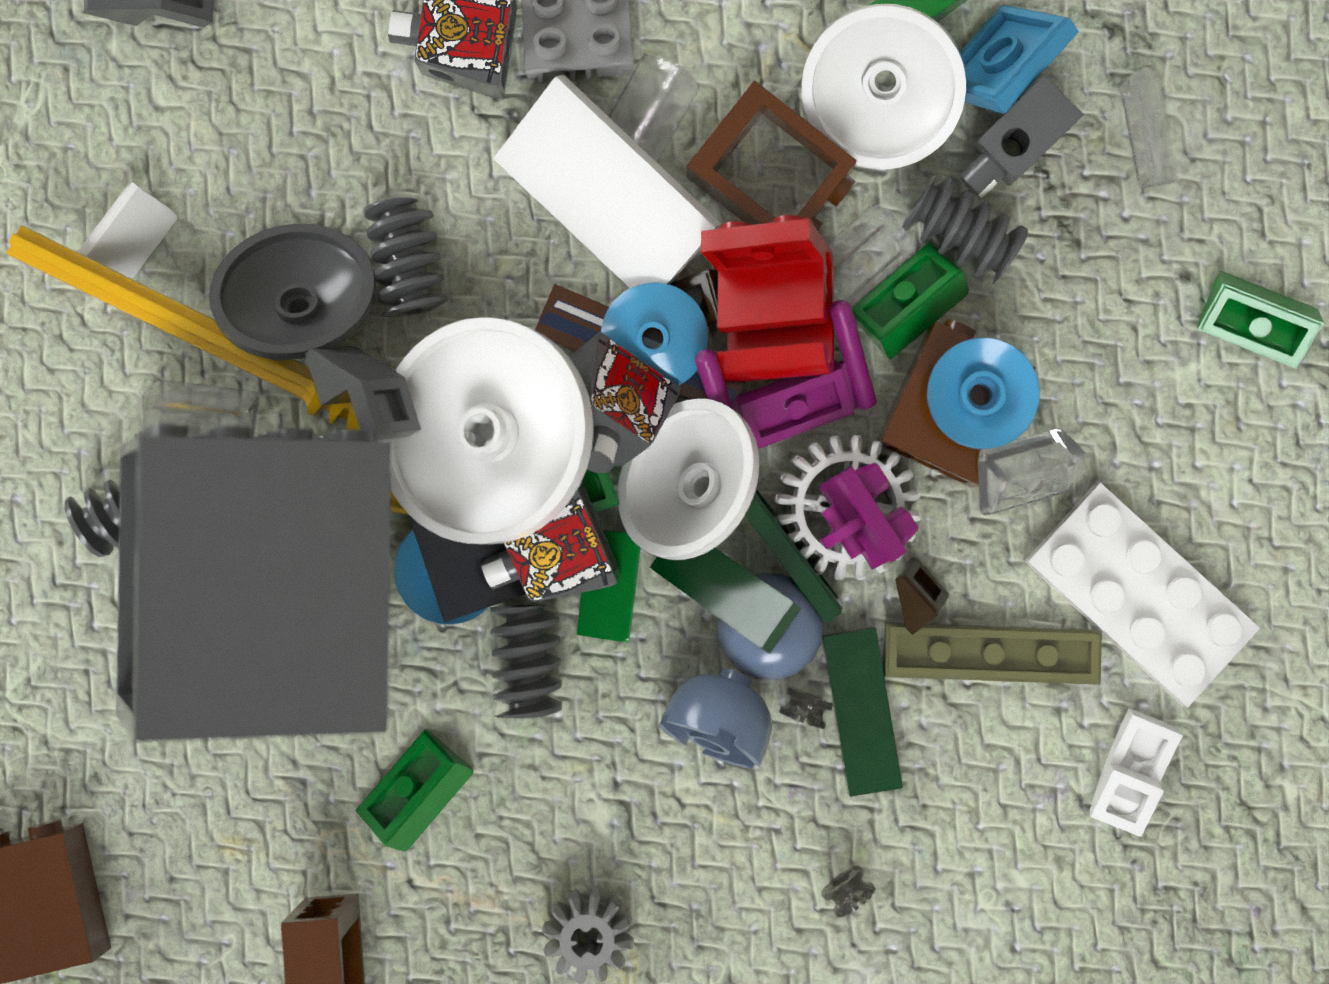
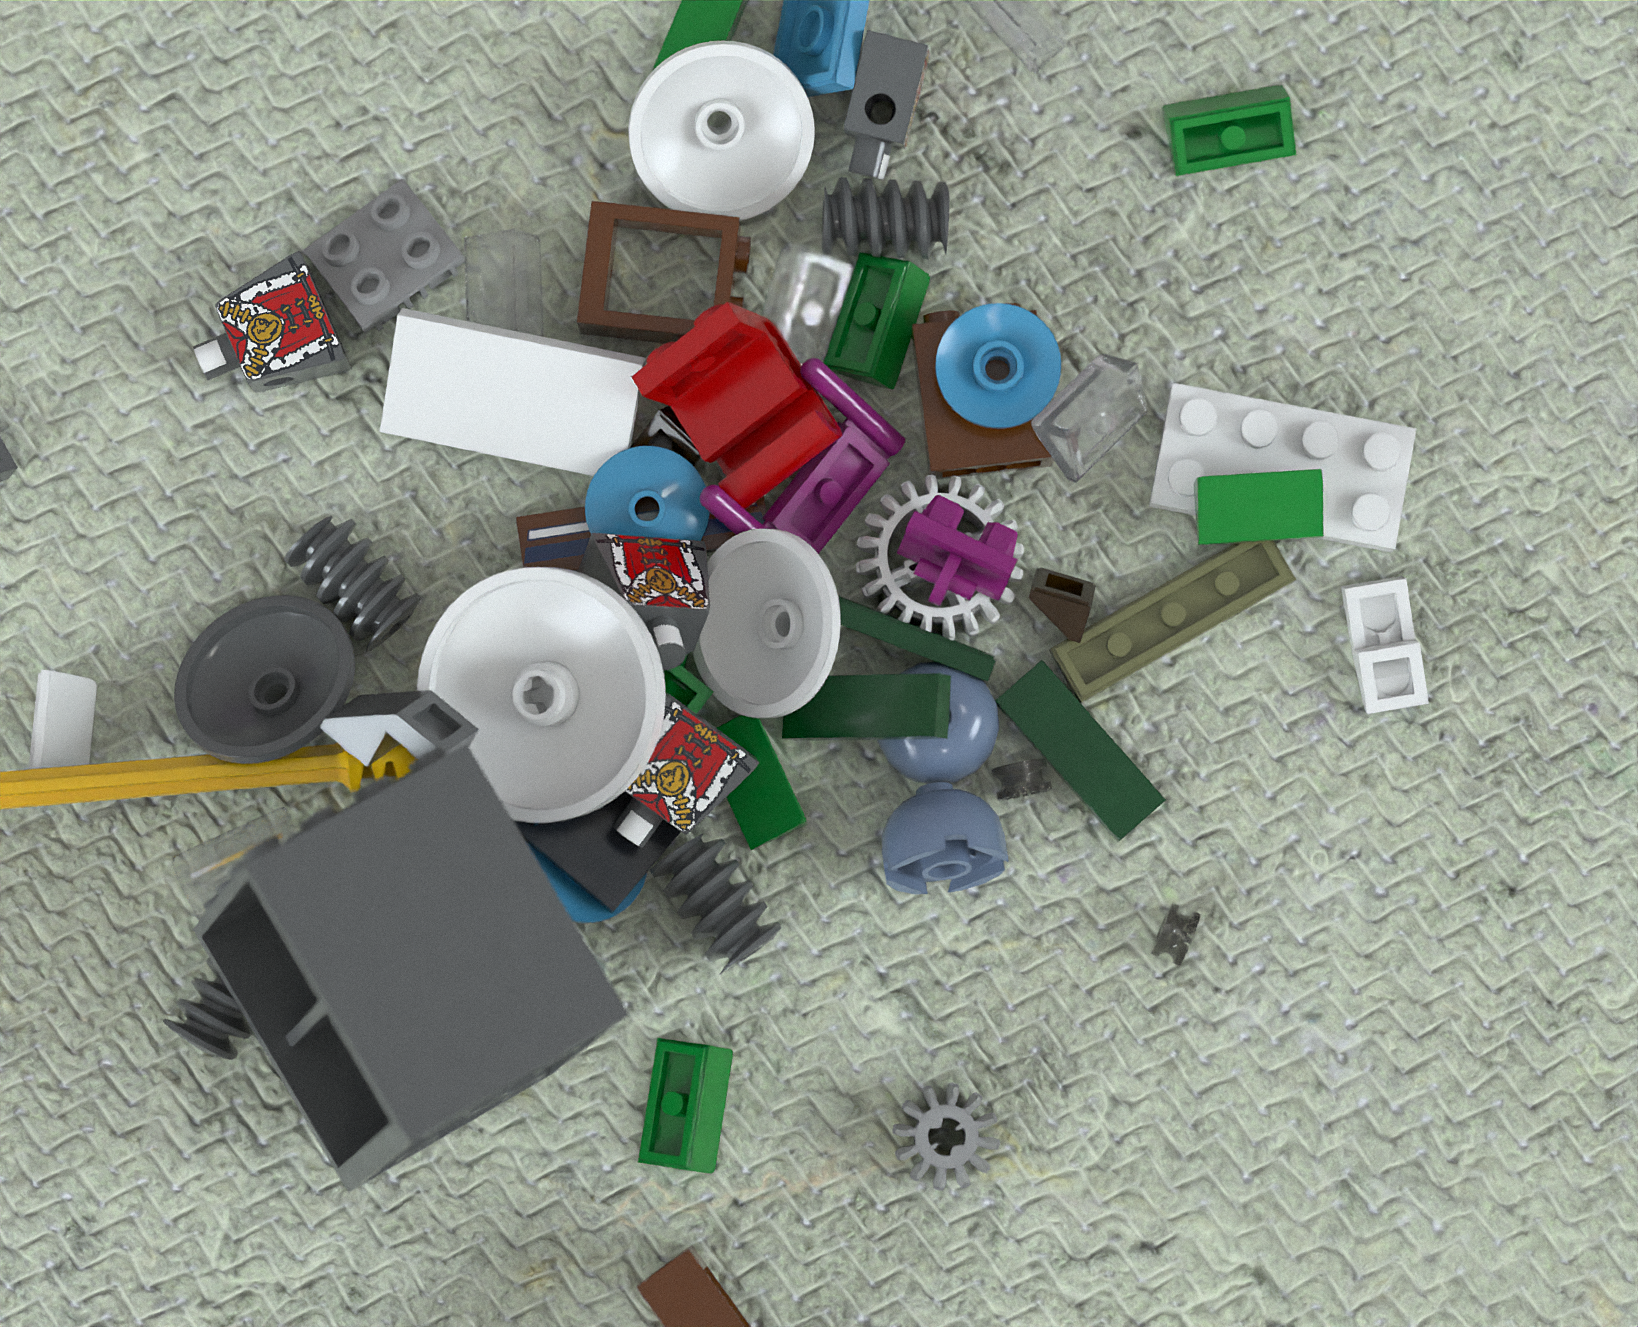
camera: 30 degrees left, 5 degrees down
none -> green slope [1193,469,1324,545]

